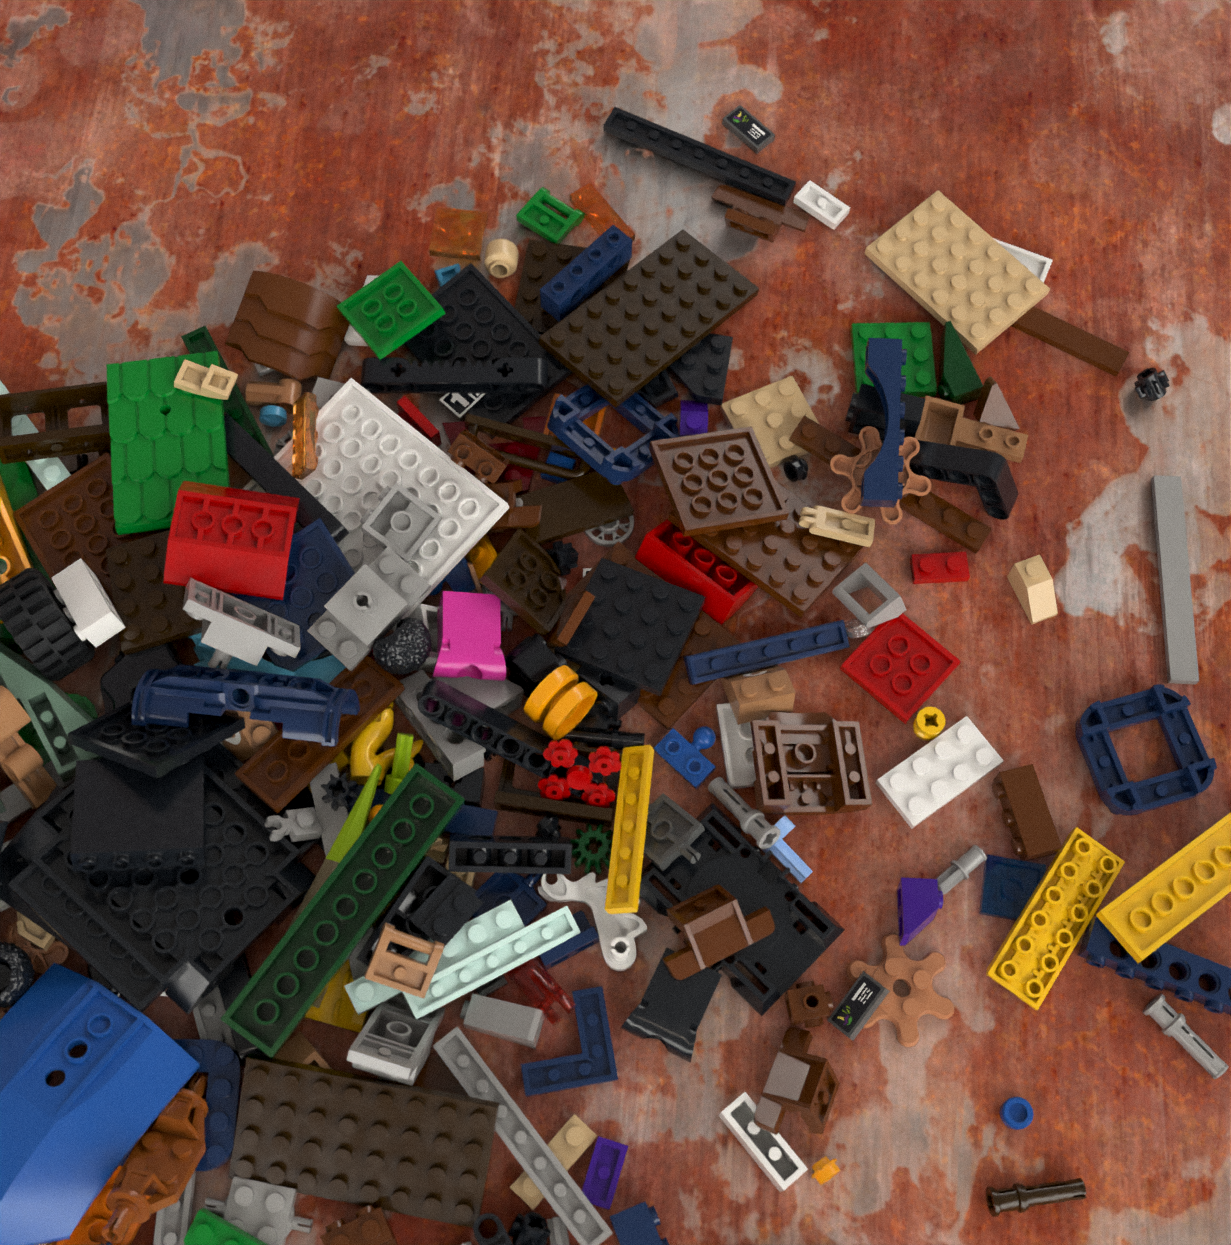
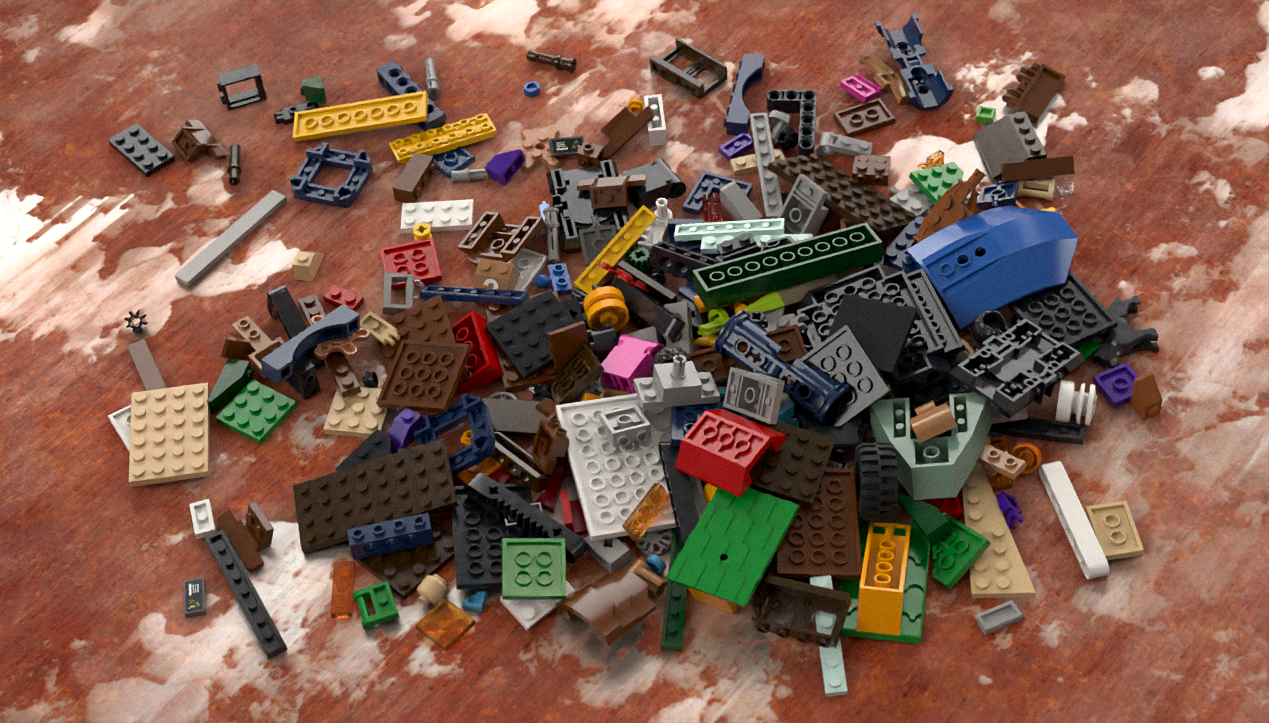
camera: 140 degrees left, 20 degrees down
white brick [51,558,126,647] -> none
tan slope [174,359,238,400] -> none
medium nougat plate [364,923,444,999] -> none

